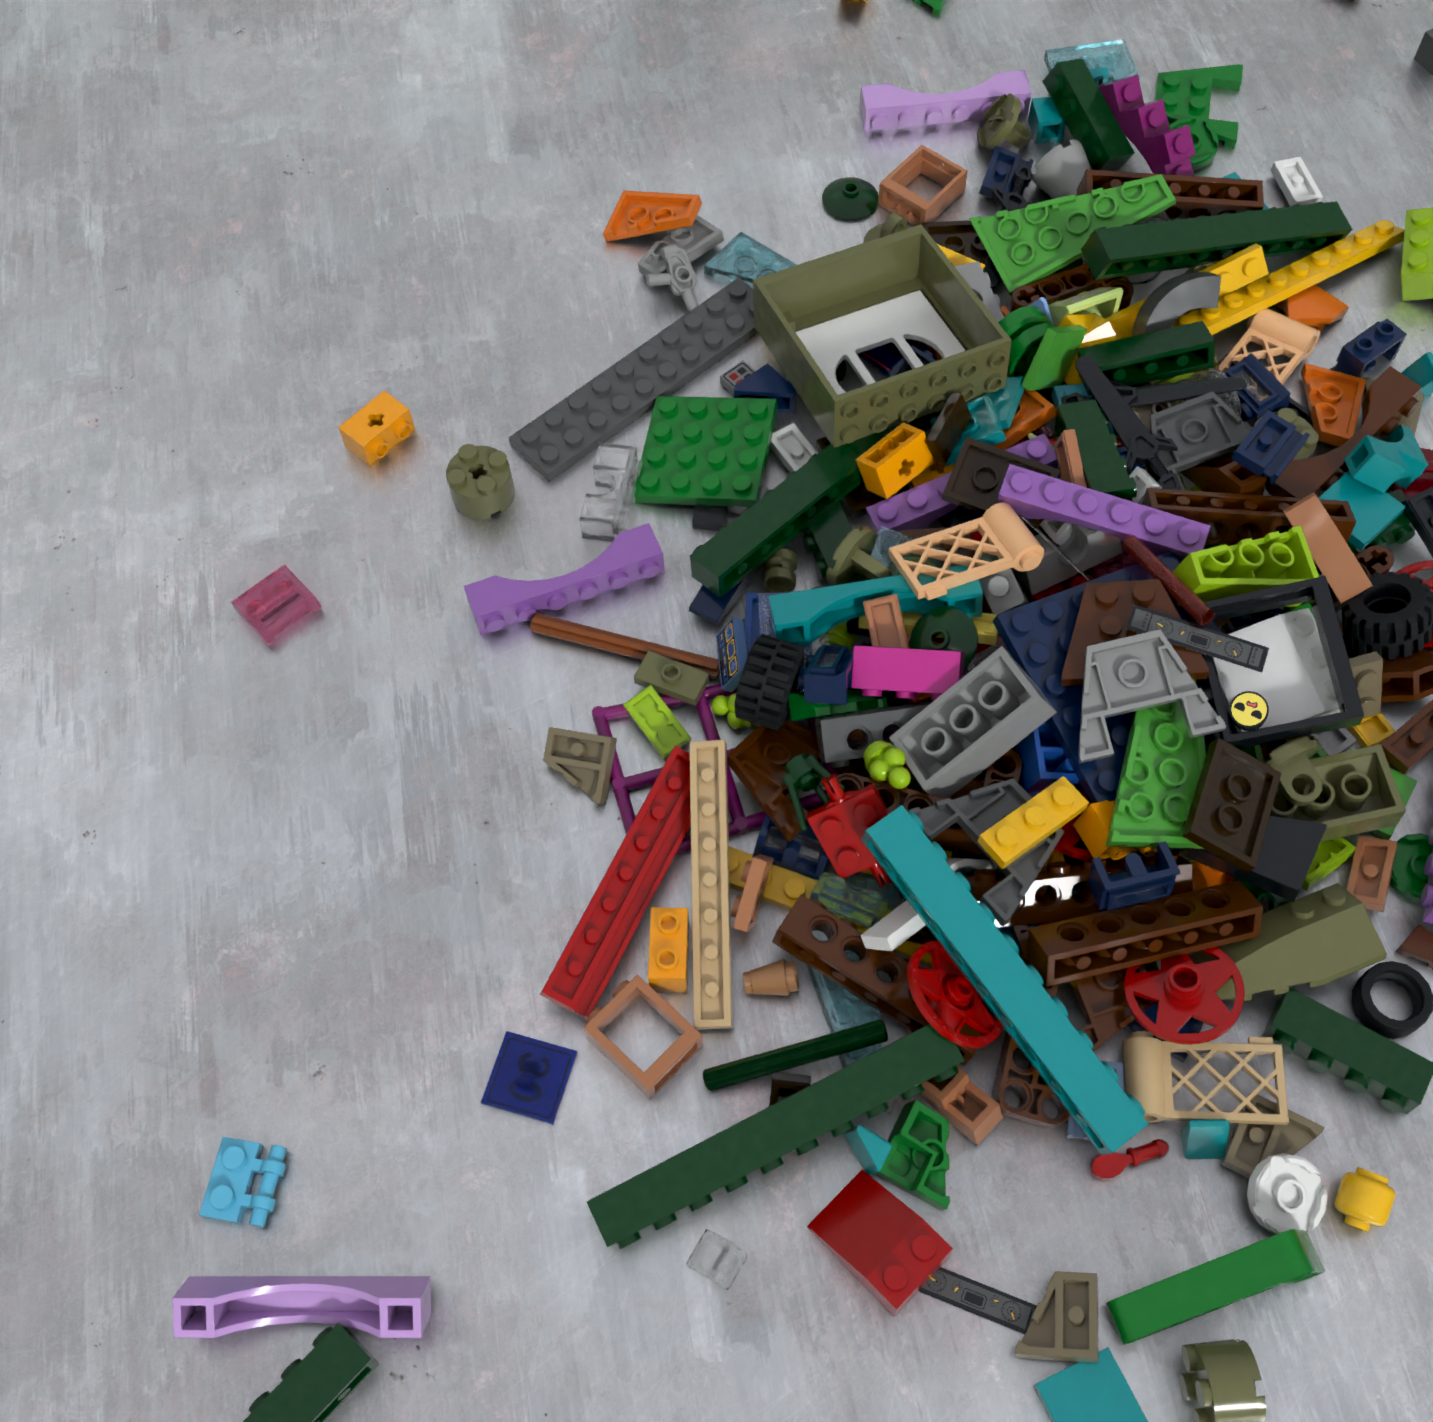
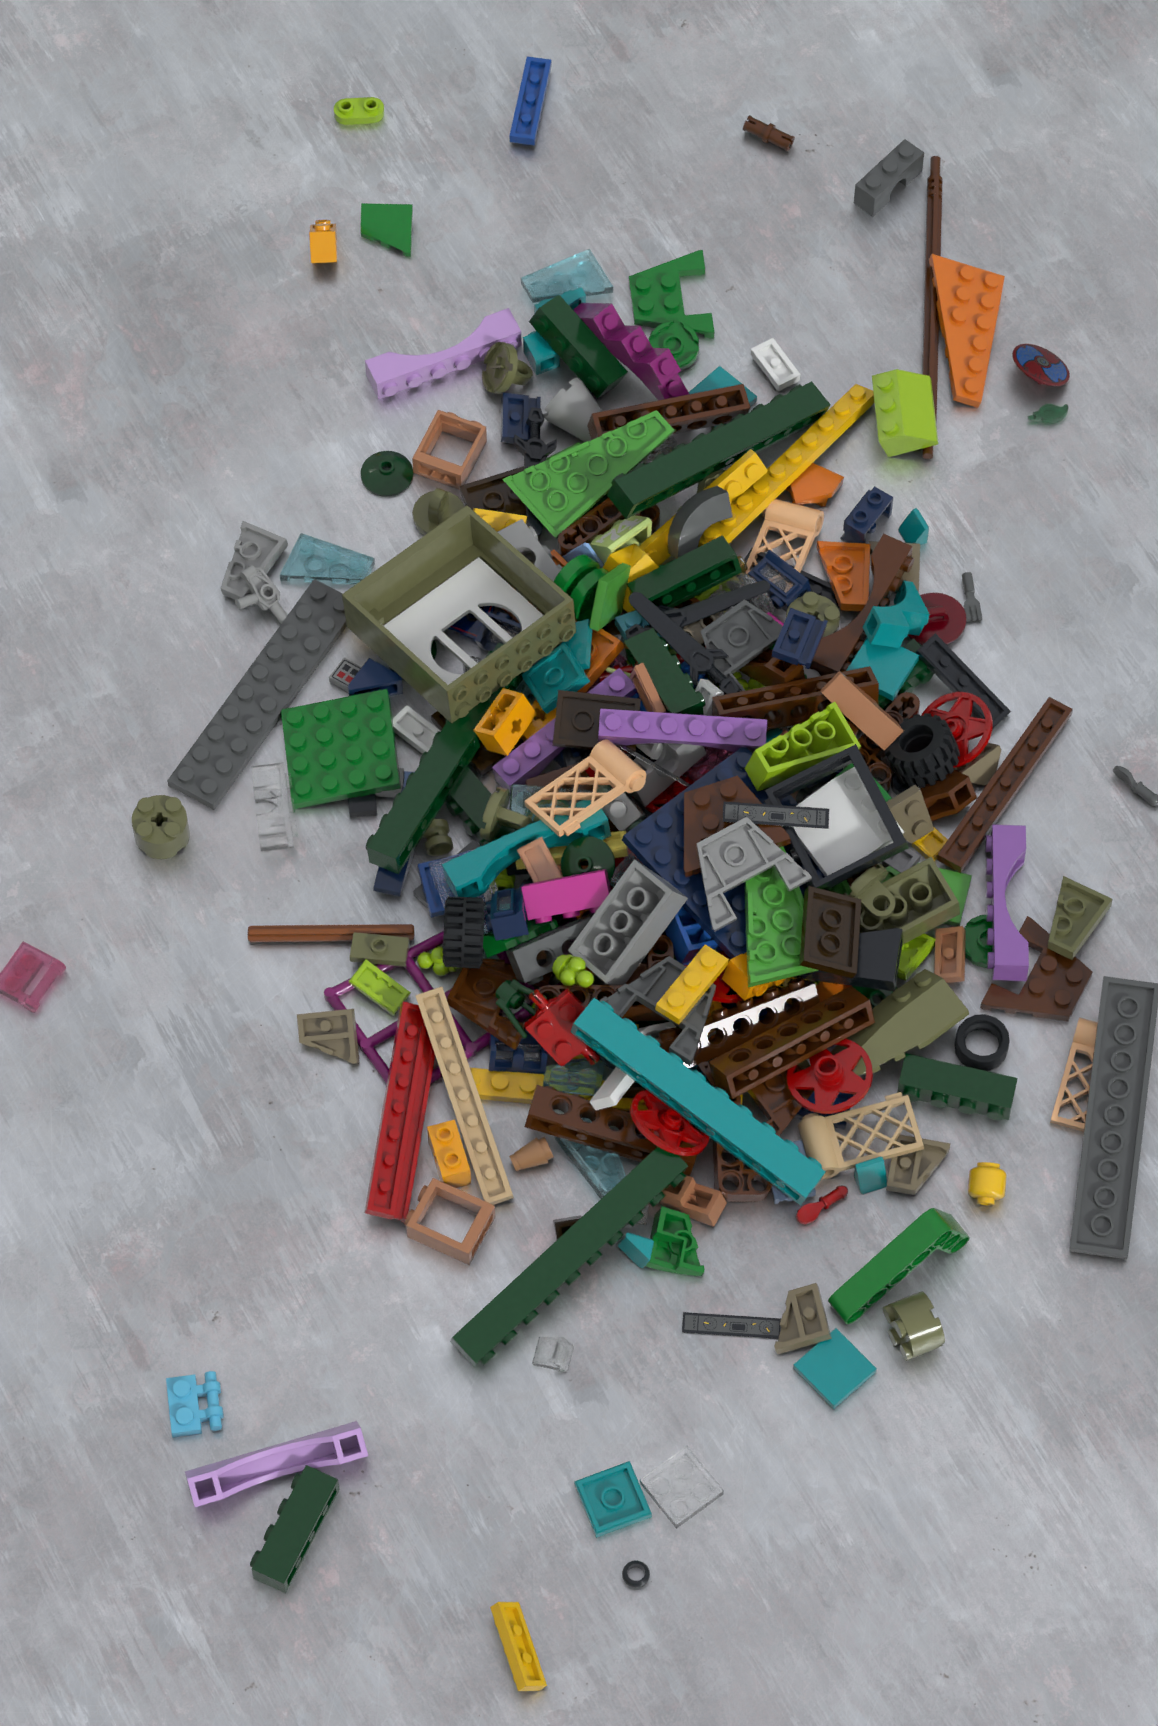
camera: 20 degrees left, 0 degrees up
light orange brick [338,390,415,466] -> none
medium lavender arch [463,523,665,635] -> none
clear blue piece [481,1031,578,1125] -> none
orange wing [603,190,702,242] -> none
dark green axle [703,1020,888,1091] -> none
tile [716,617,748,692] -> none
nougat plate [731,854,774,932] -> none
red slope [807,1170,953,1317] -> none
dark brown tile [925,393,972,464] -> none
dark blue window [1088,841,1181,910] -> none
clear red piece [1122,535,1215,626] -> none
tile [1229,691,1269,731] -> none
white tile [1247,1153,1328,1234] -> none

